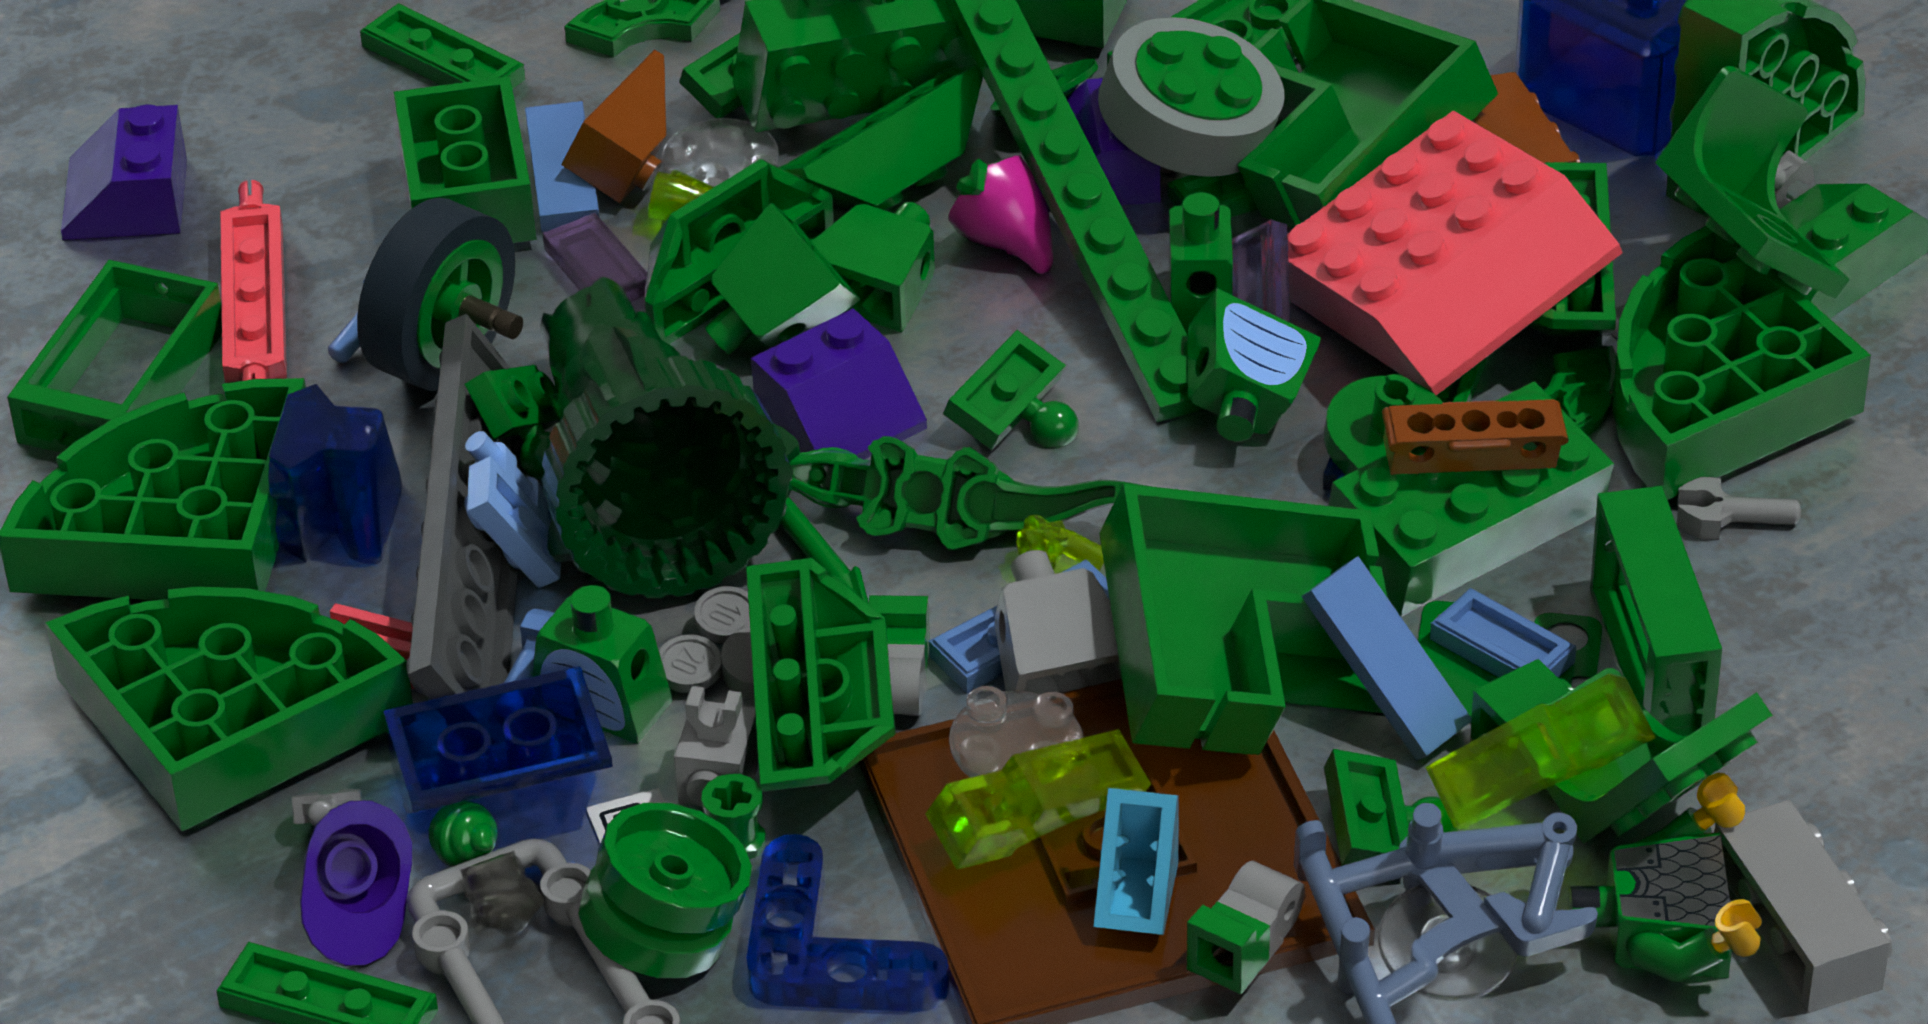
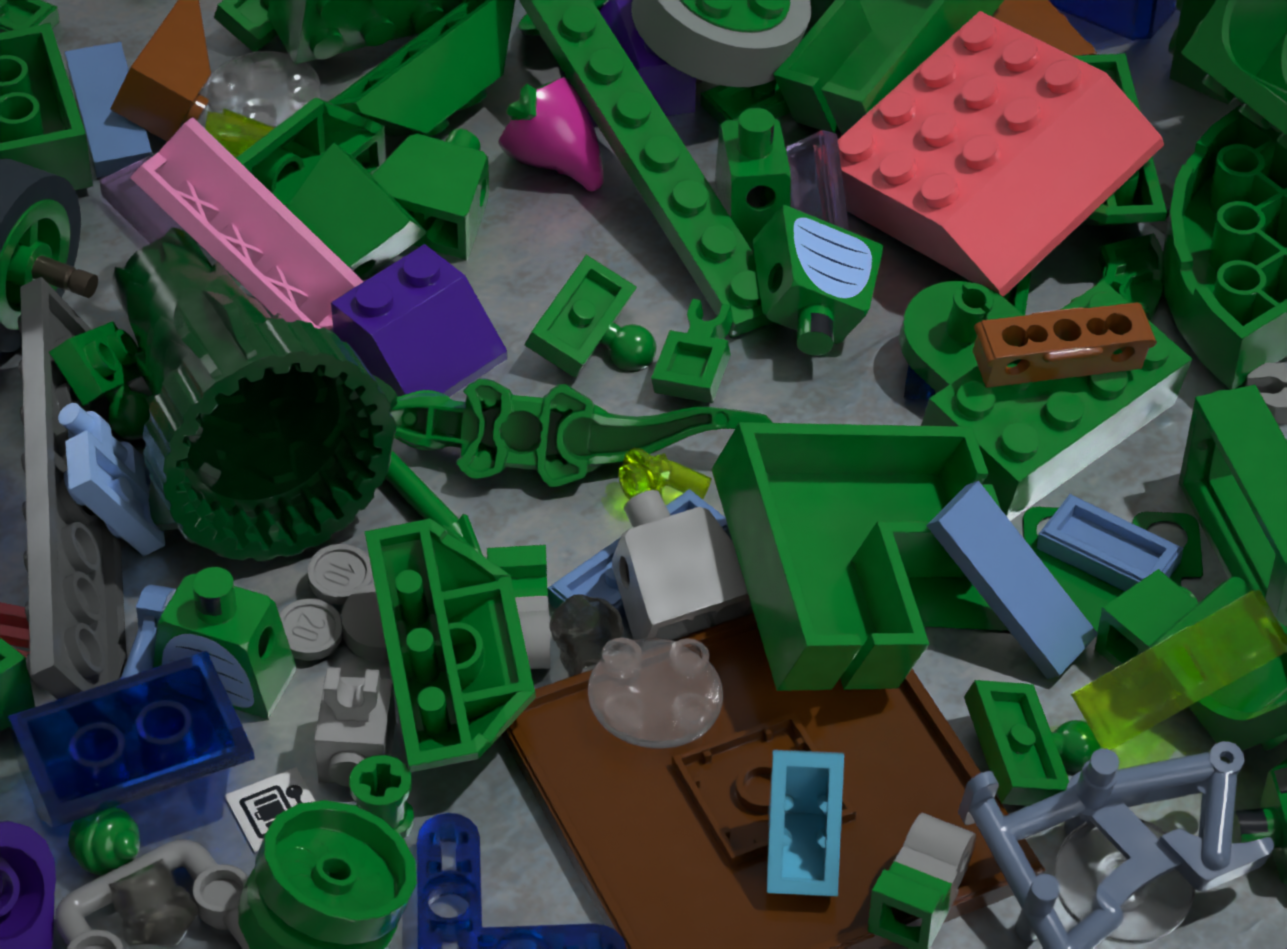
camera: 10 degrees left, 5 degrees up
clear neon green slope [925,729,1151,870] -> none
none -> bright pink fence [130,117,364,331]
none -> clear smoke arm [549,594,624,678]
none -> green plate [651,299,733,403]

